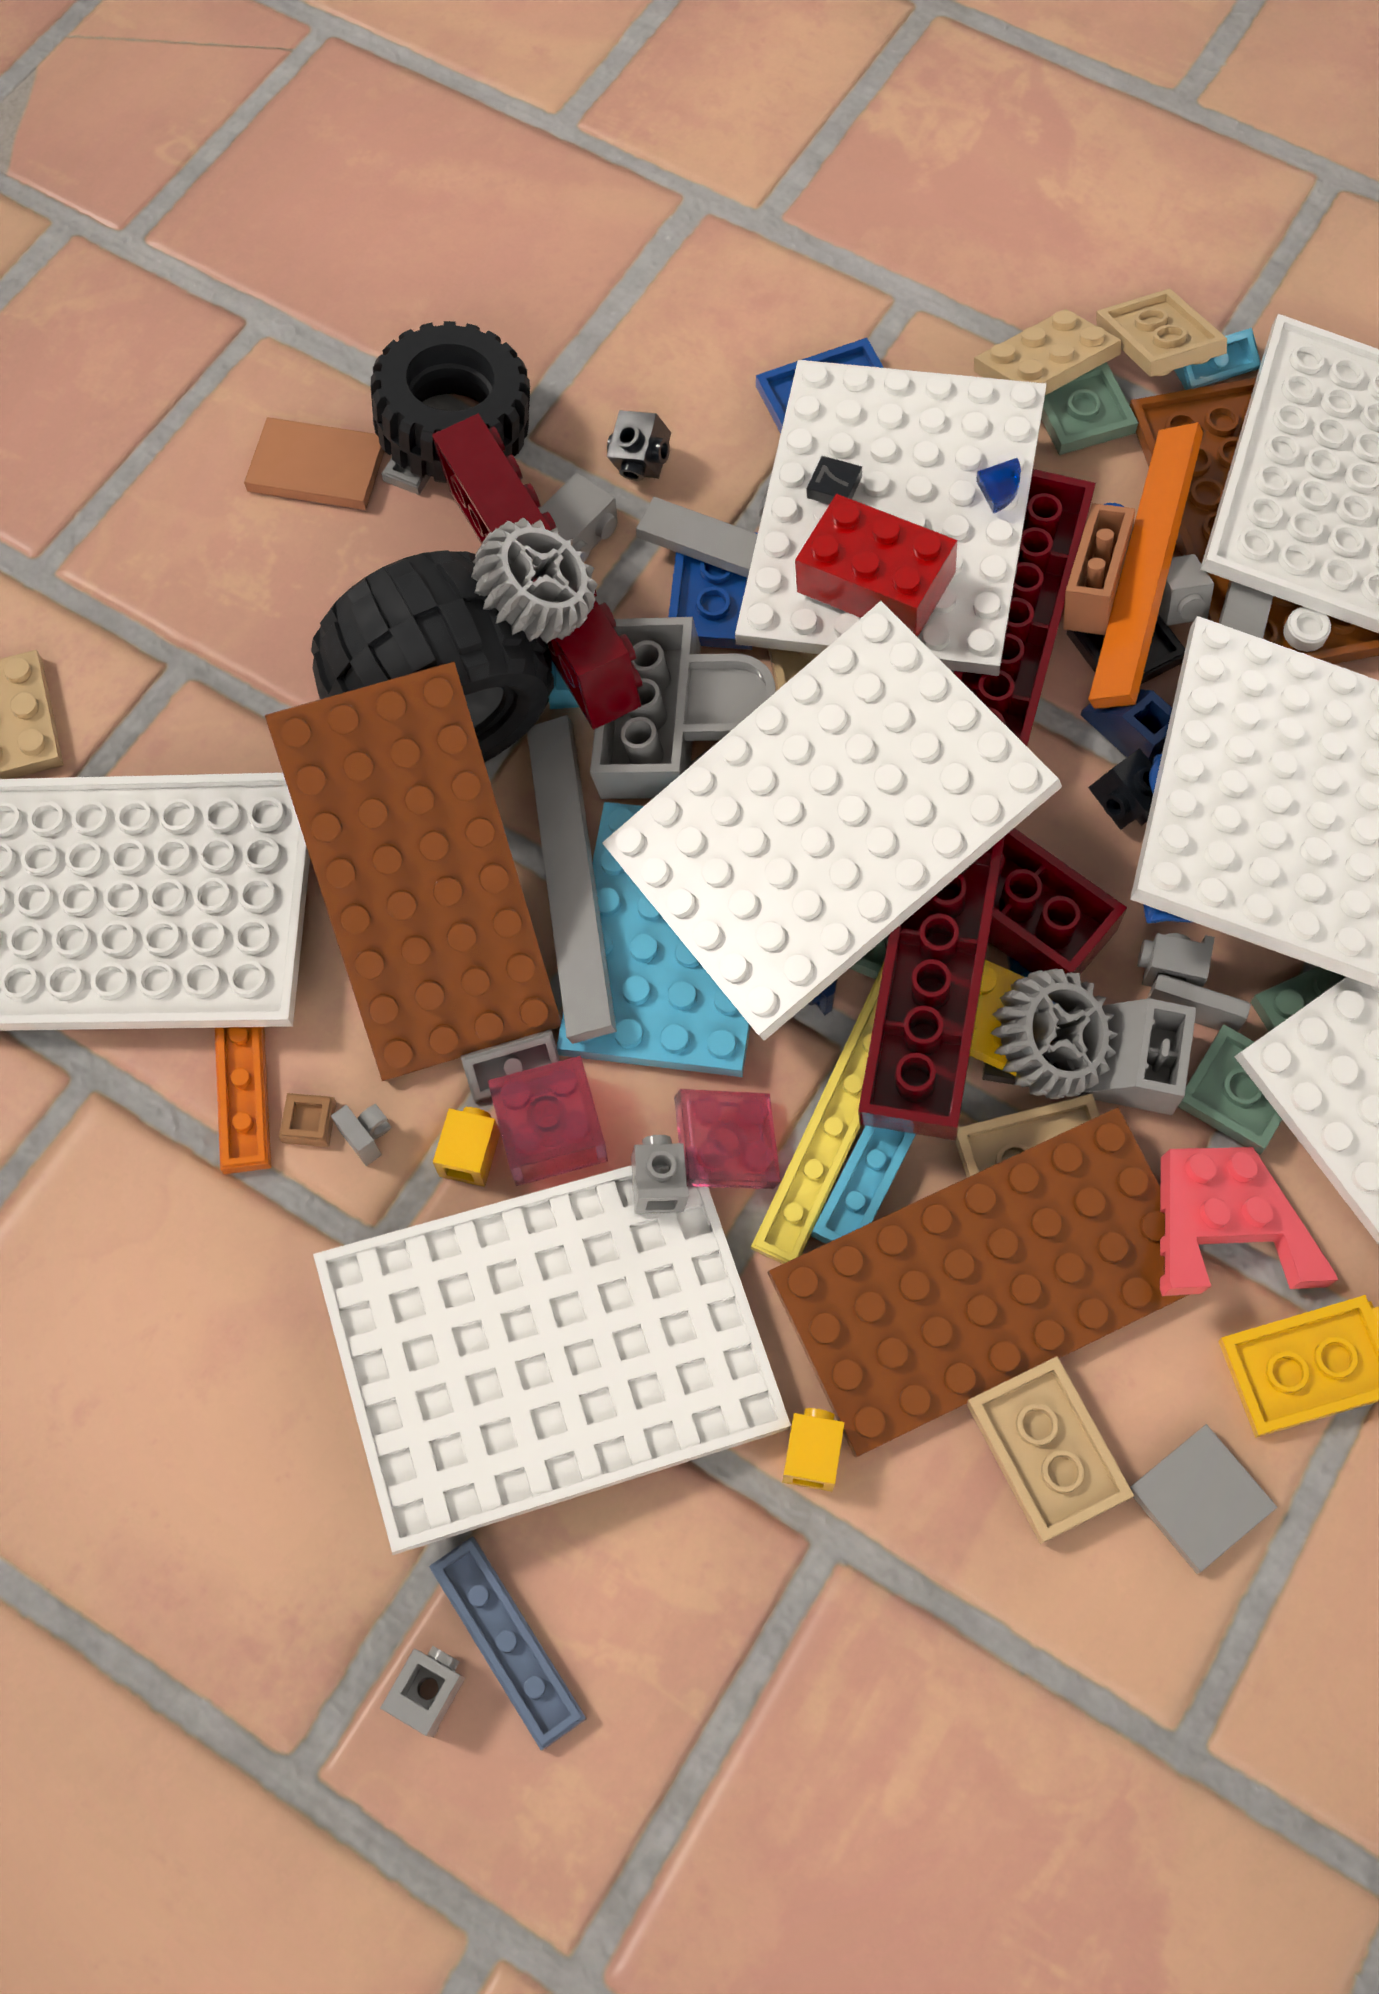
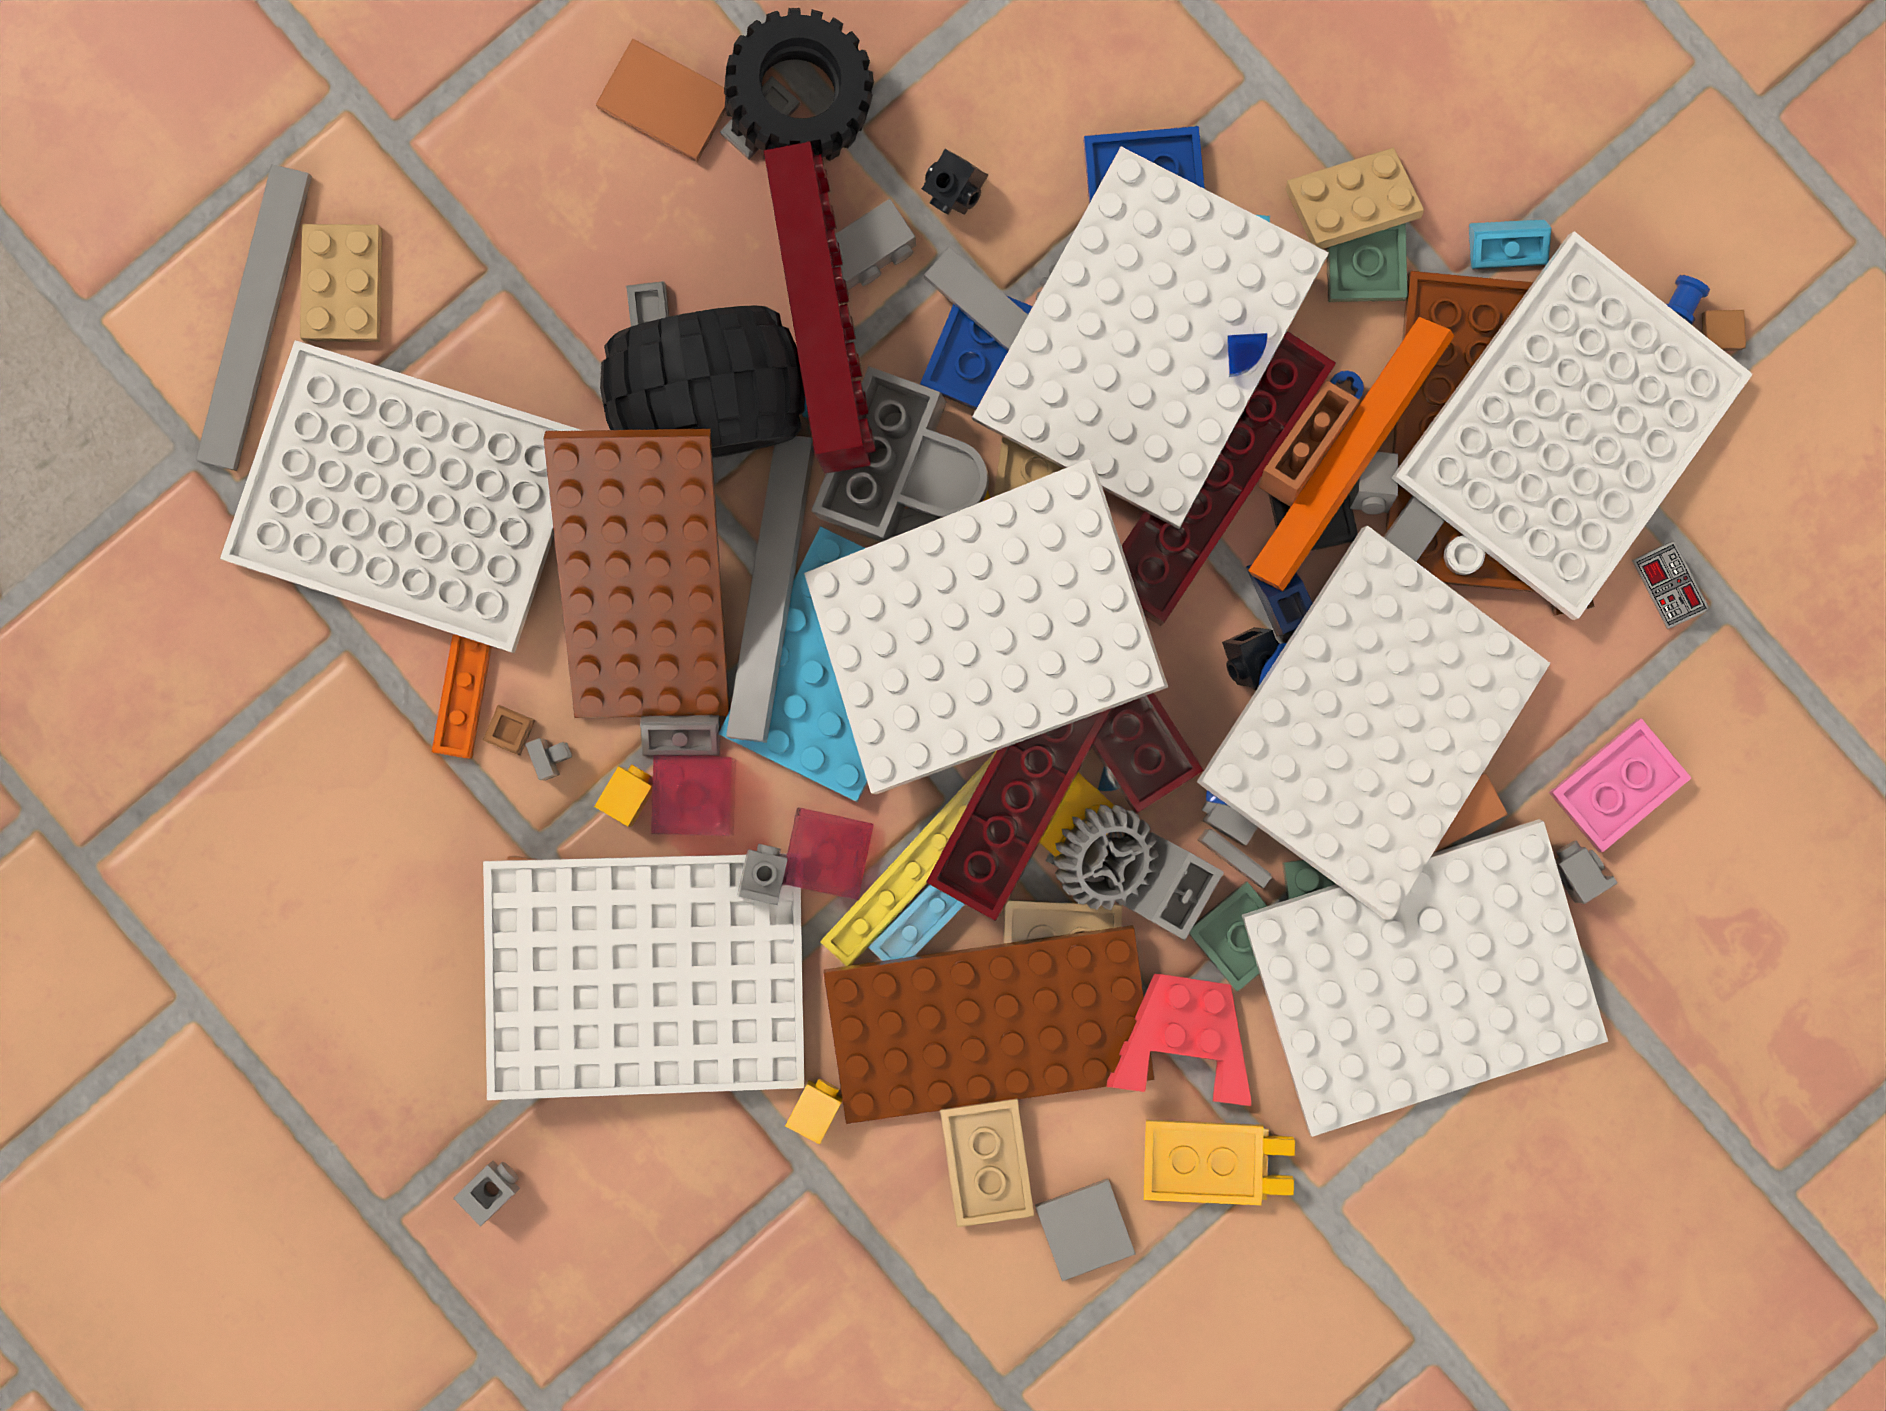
camera: 15 degrees right, 20 degrees up
sand blue tile [429,1536,587,1751] -> none
light grey gear [471,518,598,643] -> none
red brick [795,494,958,637] -> none
black tile [806,456,862,504] -> none
tan plate [1096,288,1227,377] -> none

